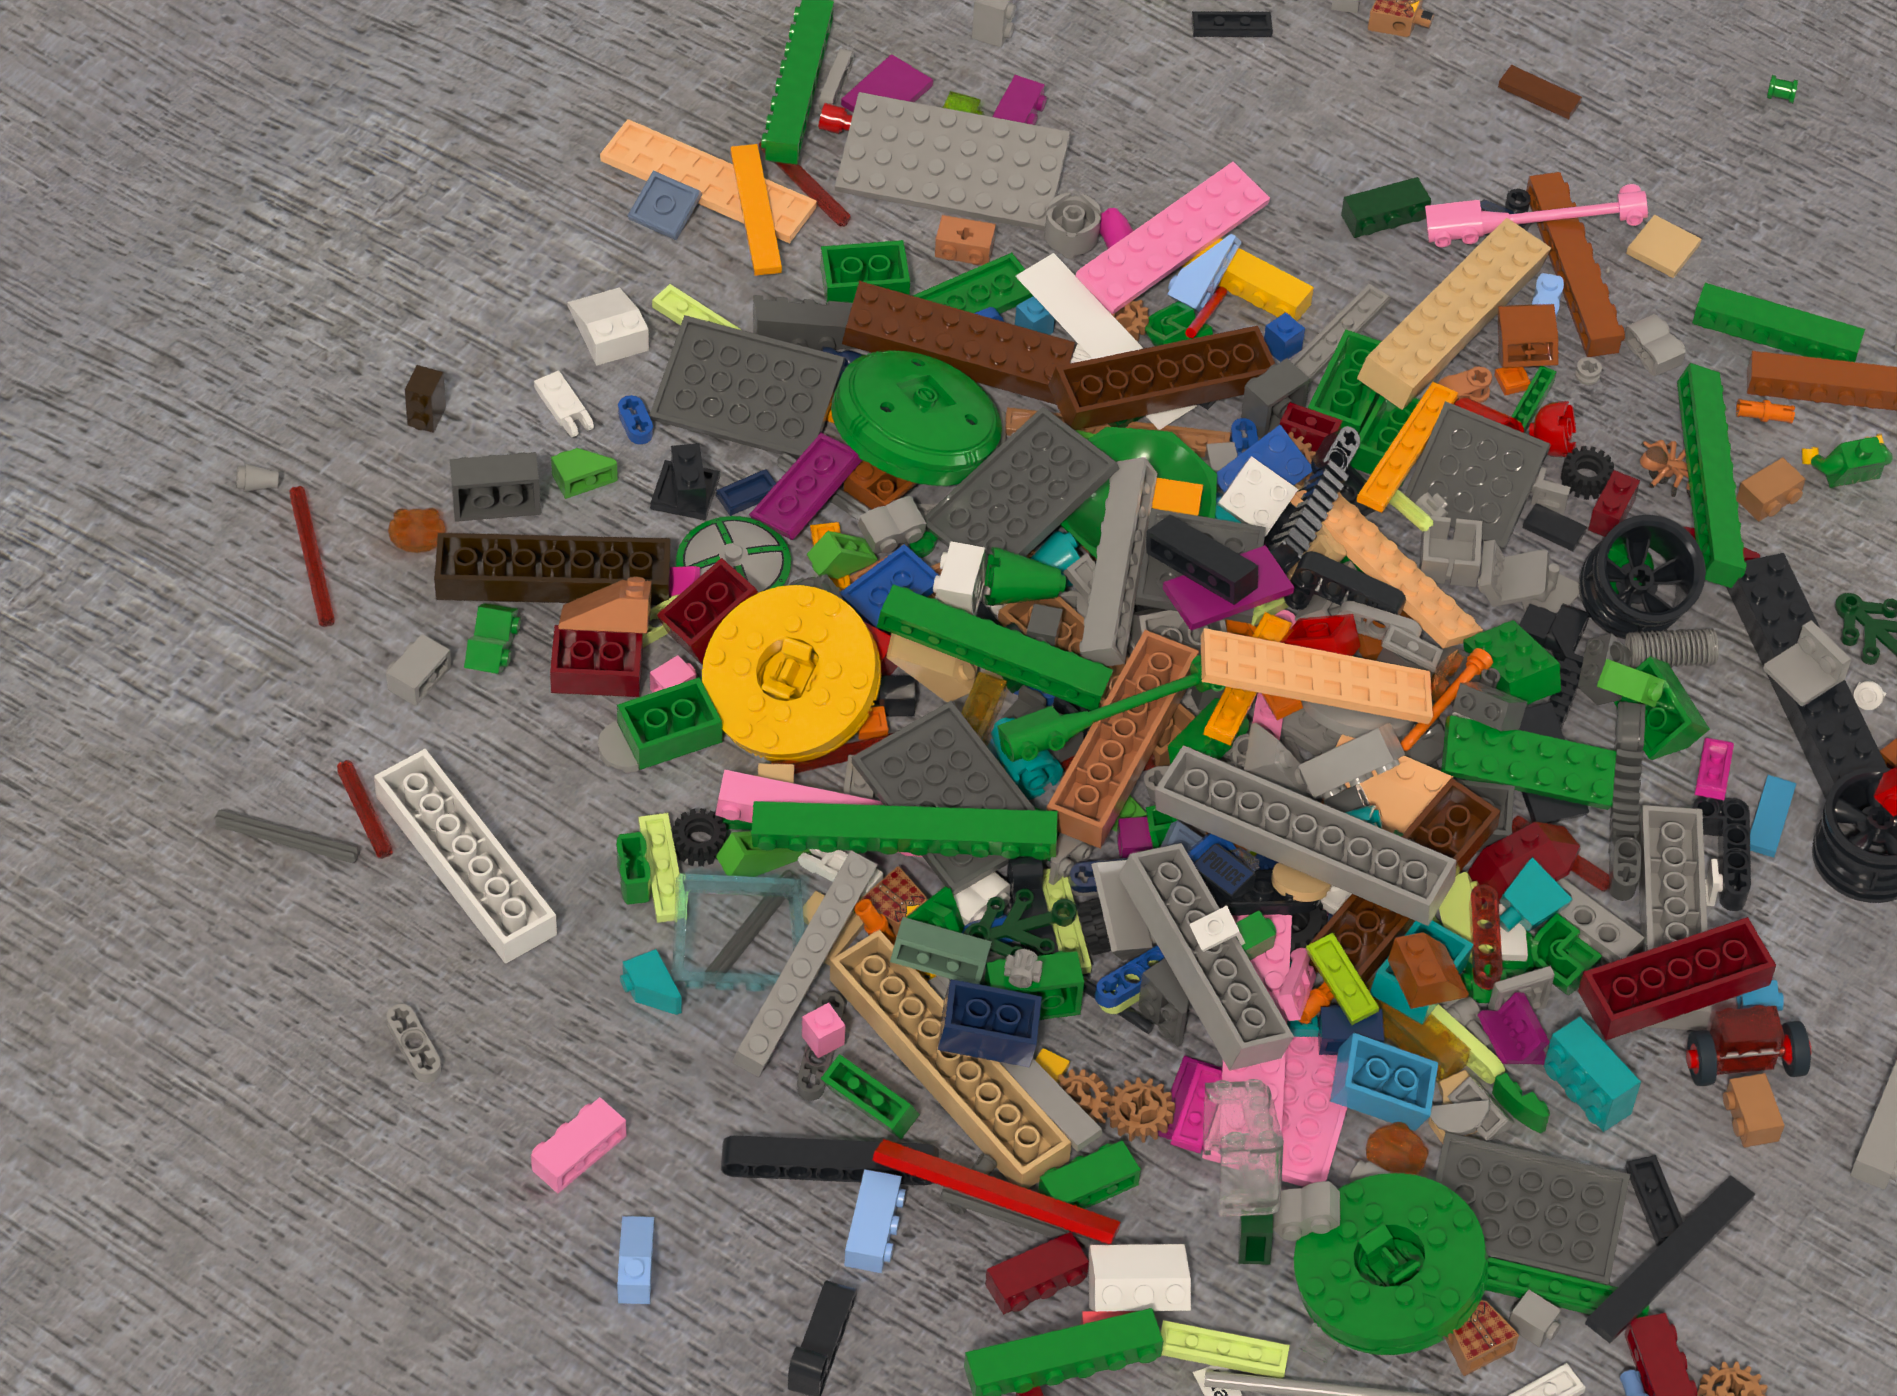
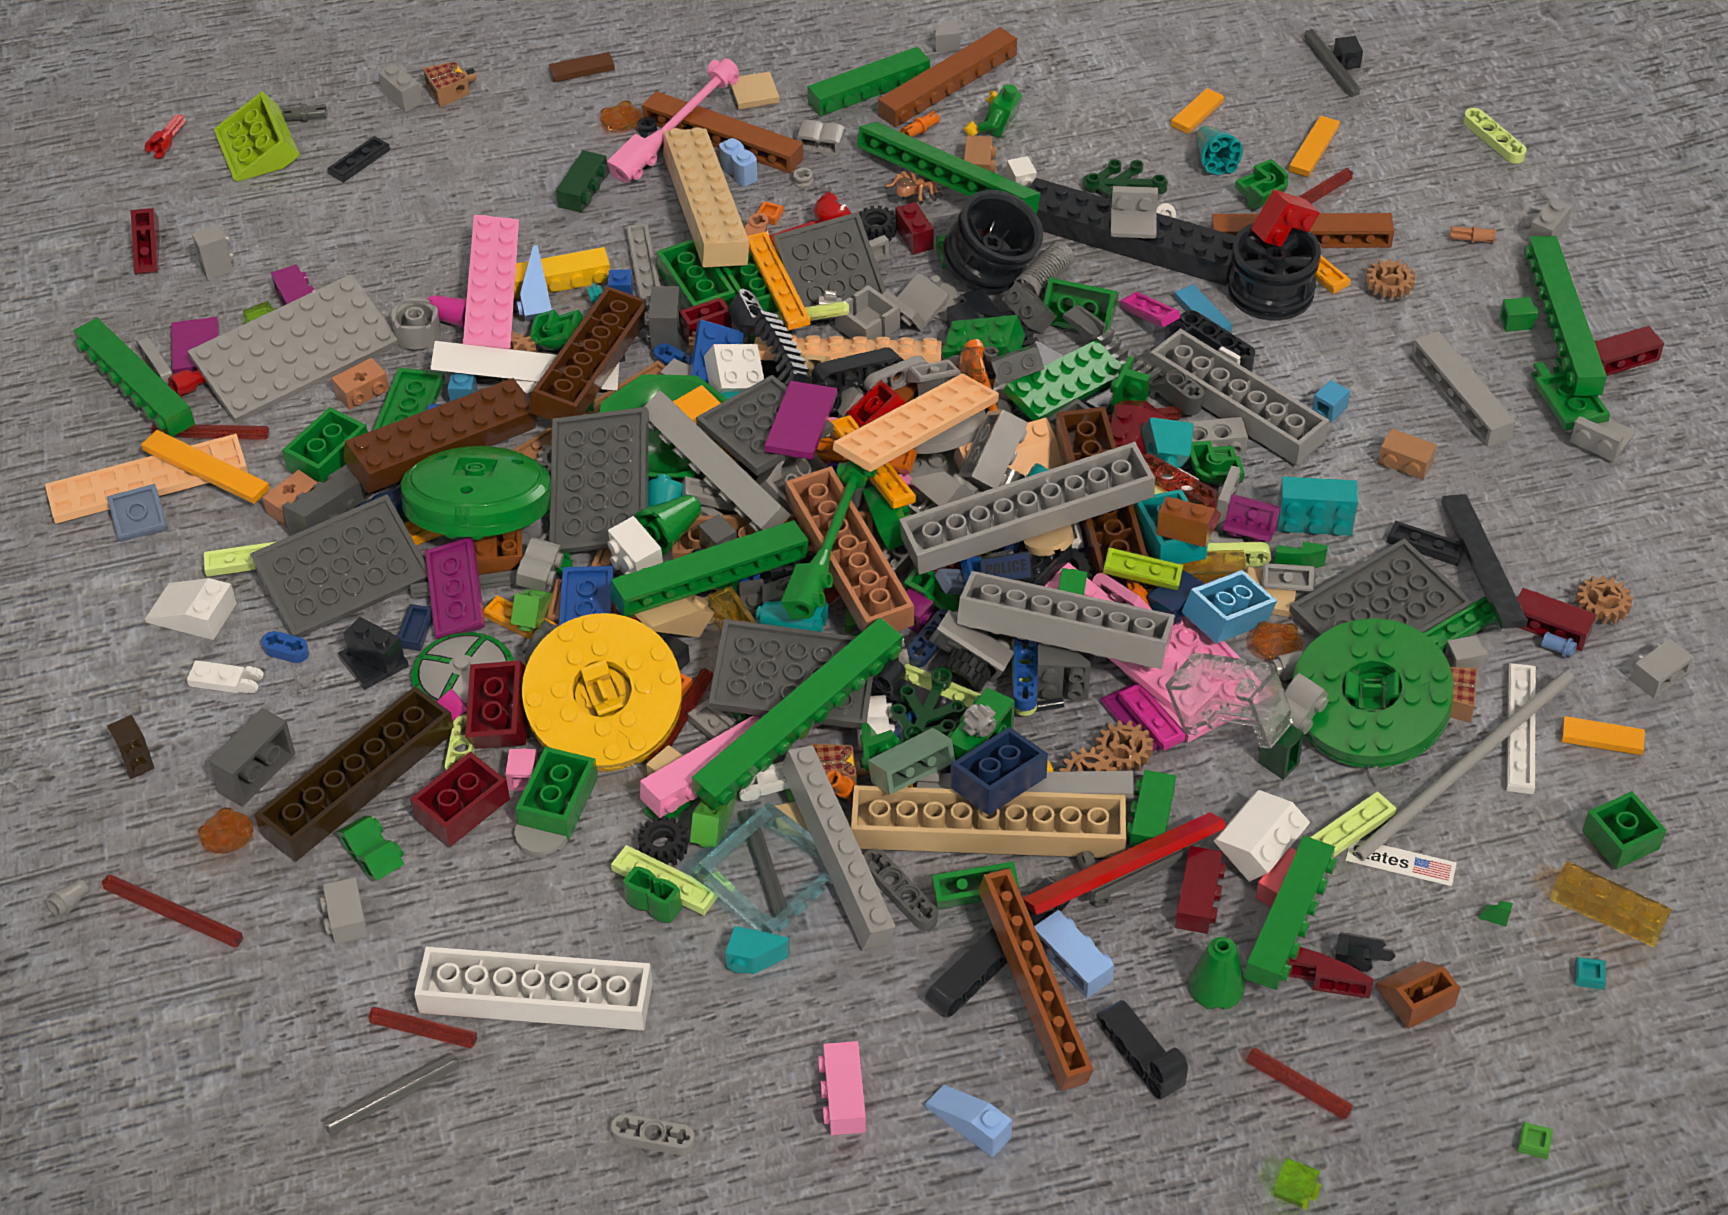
camera: 45 degrees left, 5 degrees down
bright green slope [551,448,618,499] -> none
nougat slope [559,577,652,633] -> none
bright pink brick [802,1003,845,1058] -> none
black brick [1146,514,1258,605] -> none
red bar [1185,287,1227,338] -> none
white bracket [1190,906,1246,952] -> none
light grey tile [1430,1100,1491,1136] -> none
dark orange slope [1498,304,1558,368] -> none
green piece [1511,366,1557,433] -> none
black tile [1522,503,1587,552] -> none
dark red brick [1578,917,1776,1041] -> none
bright green slope [1597,659,1665,708] -> none
brick [1686,1005,1811,1086] -> none
none -> nougat brick [262,470,318,527]
none -> teal plate [587,283,603,305]
none -> clear orange dish [600,101,643,131]
none -> dark orange brick [979,868,1094,1091]
none -> white brick [1007,156,1037,188]
none -> green bracket [1109,356,1150,419]
none -> green cone [1189,937,1245,1010]

